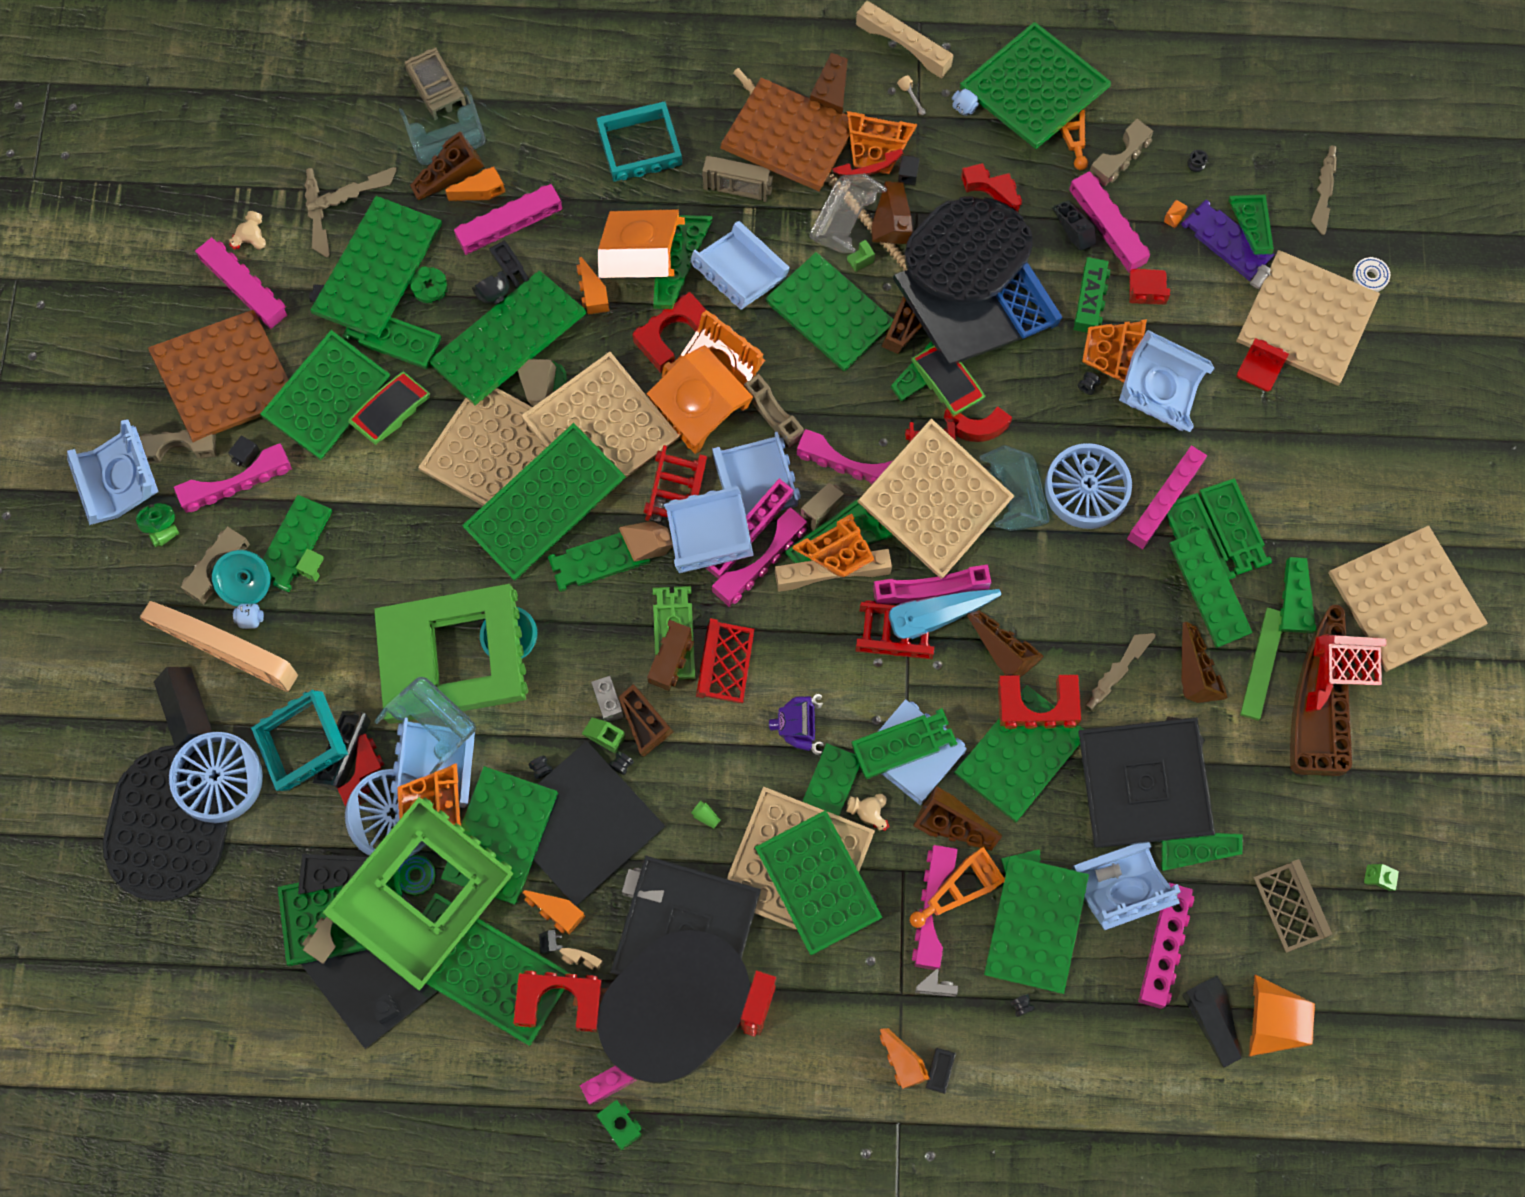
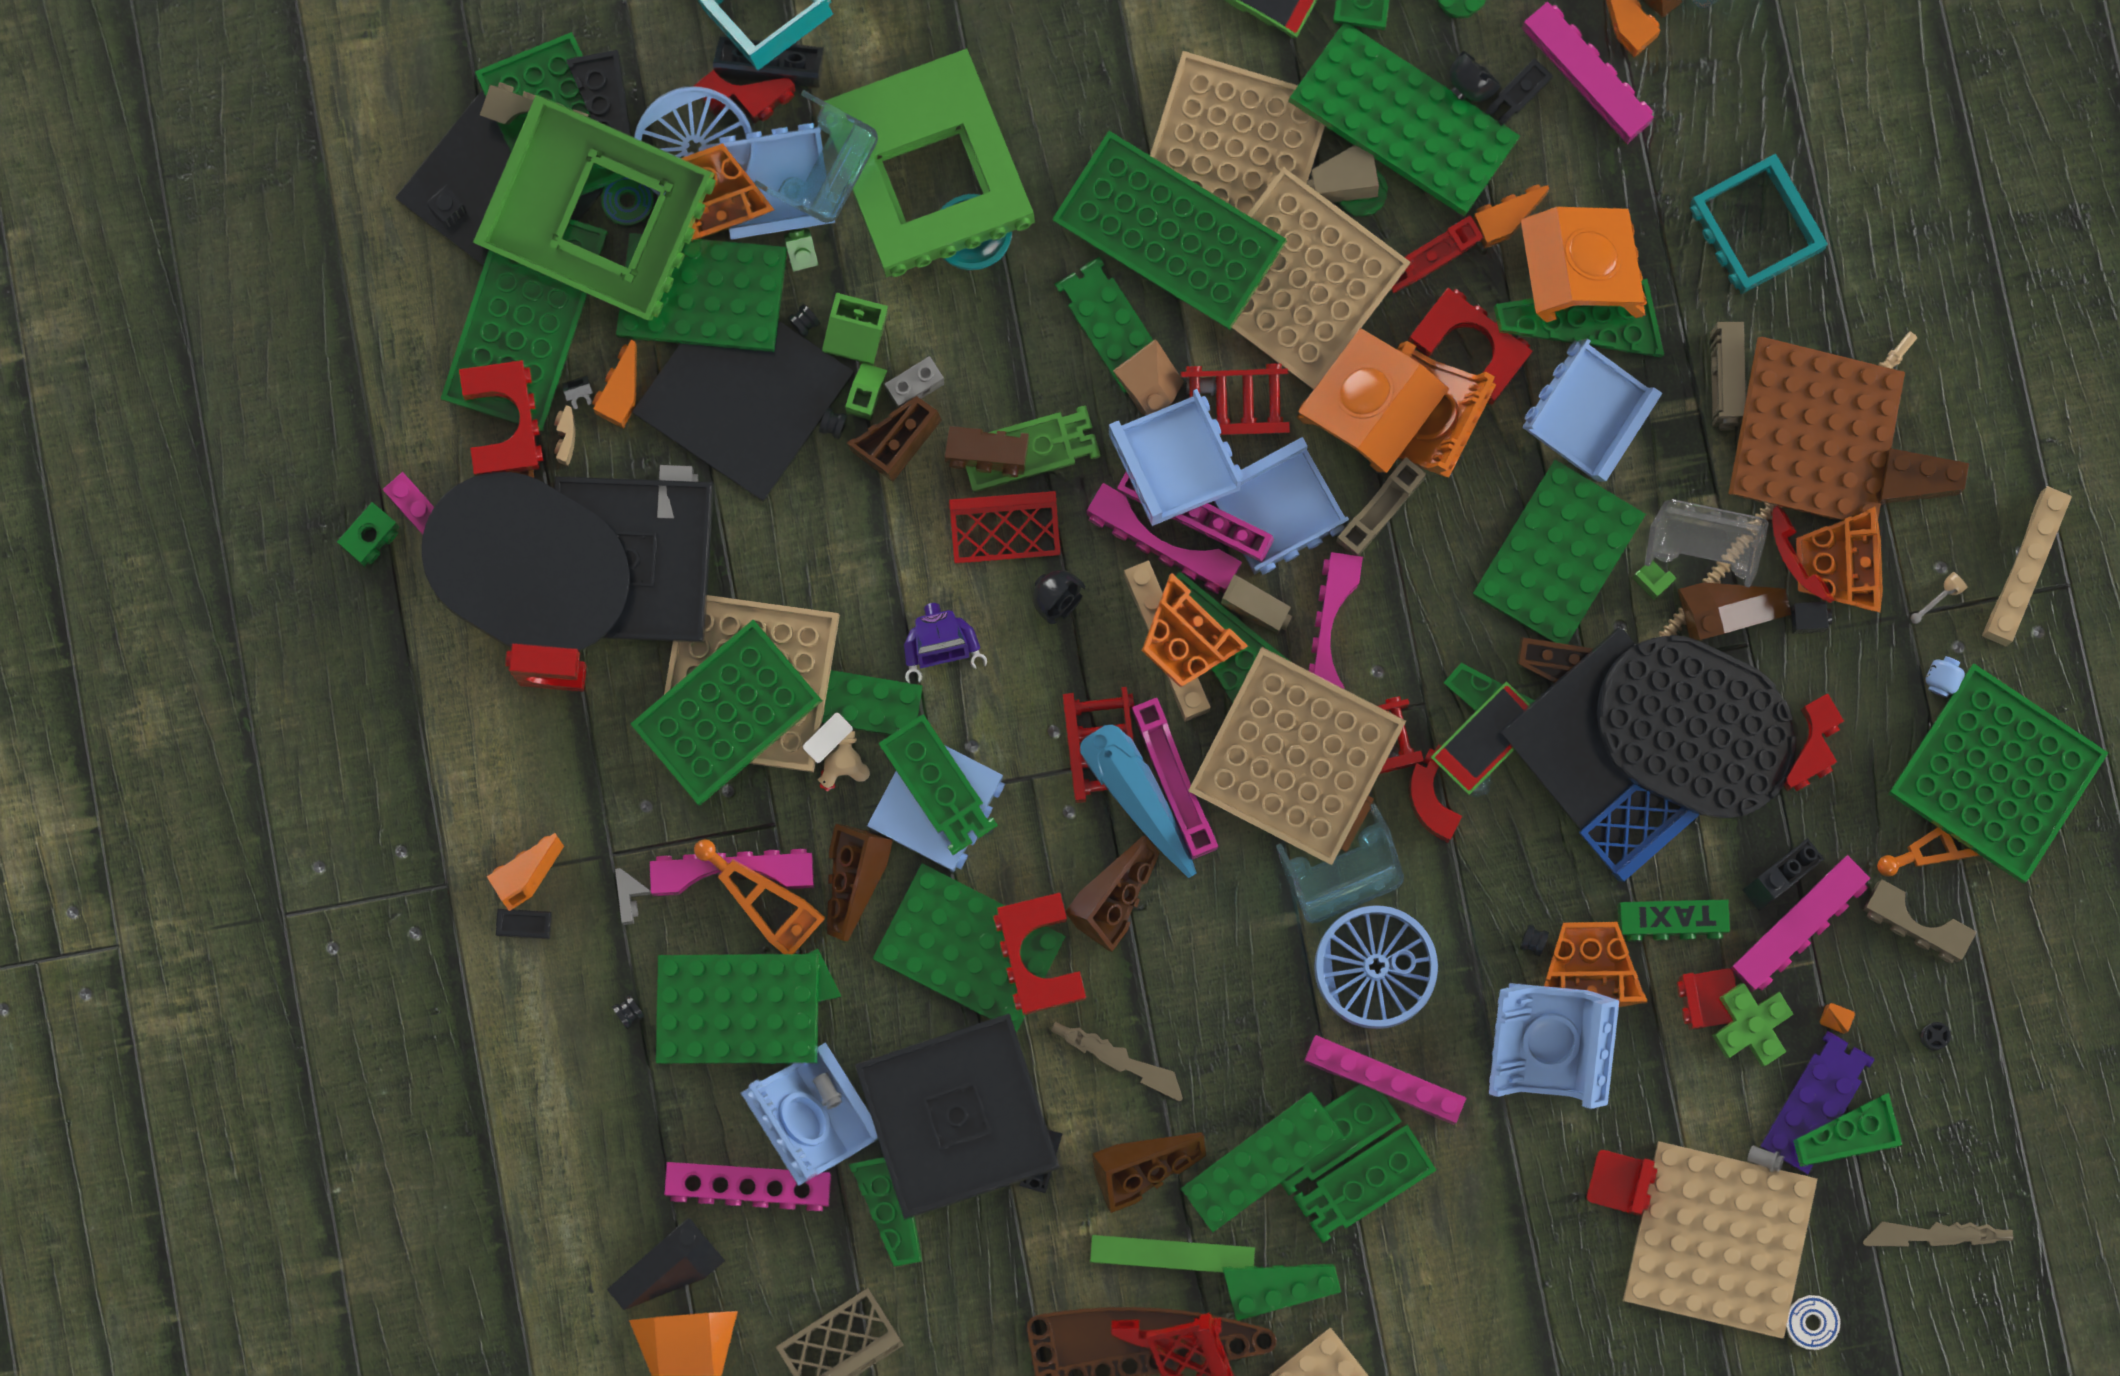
camera: 75 degrees right, 10 degrees up
bright green cone [691,801,721,829] -> none
none -> bright green bracket [784,228,818,272]
none -> white sticker [803,713,853,763]
none -> bright green slope [822,293,888,365]
none -> black cylinder [1033,570,1085,624]
none -> red slope [1391,215,1484,293]
none -> bright green plate [1712,983,1794,1066]

